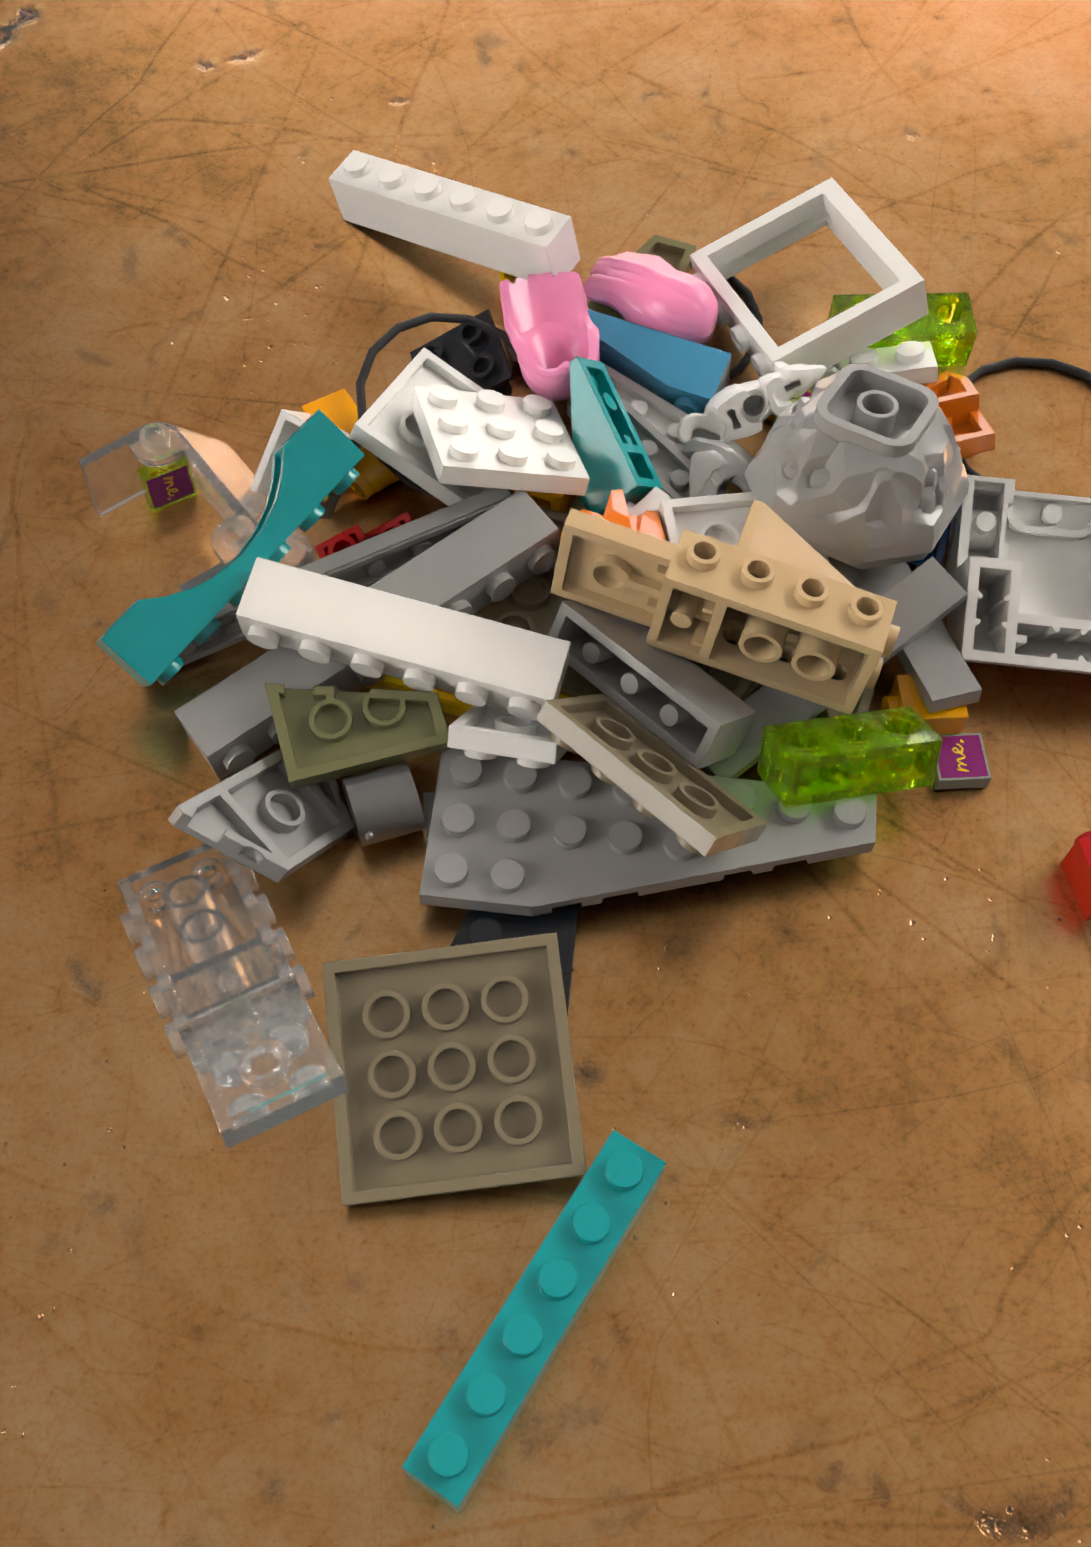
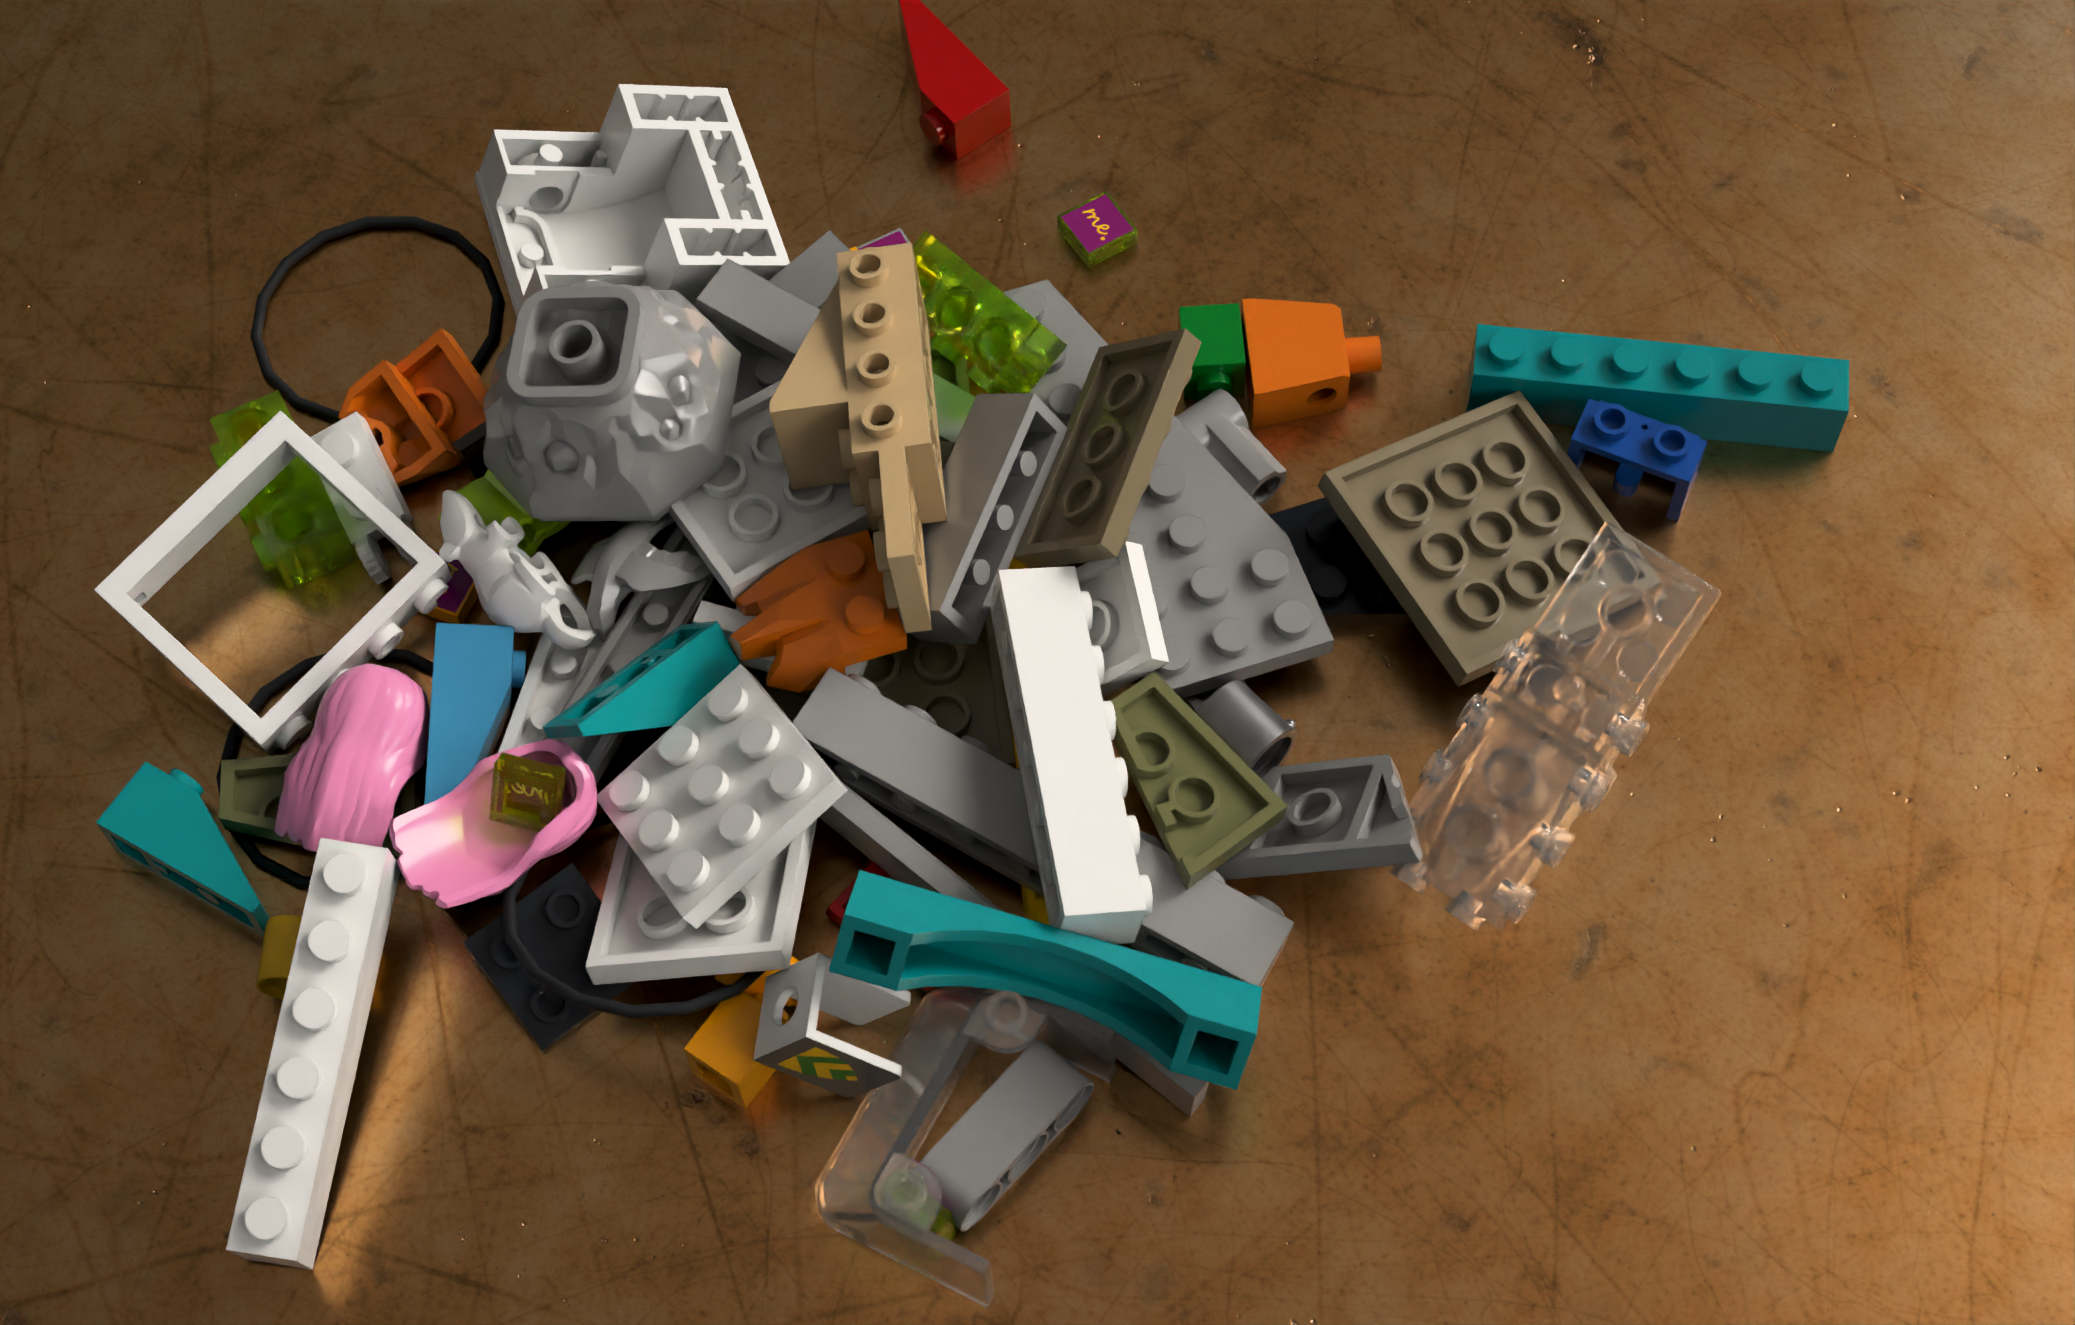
camera: 110 degrees left, 0 degrees up
none -> teal slope [96,761,270,937]
none -> clear neon green tile [489,752,566,832]
none -> light grey beam [909,1040,1095,1232]
none -> tile [1057,191,1138,268]
none -> light grey piece [1176,389,1287,506]
none -> green brick [1178,303,1246,401]
none -> orange torso [1241,298,1382,428]
none -> blue window [1567,399,1707,522]

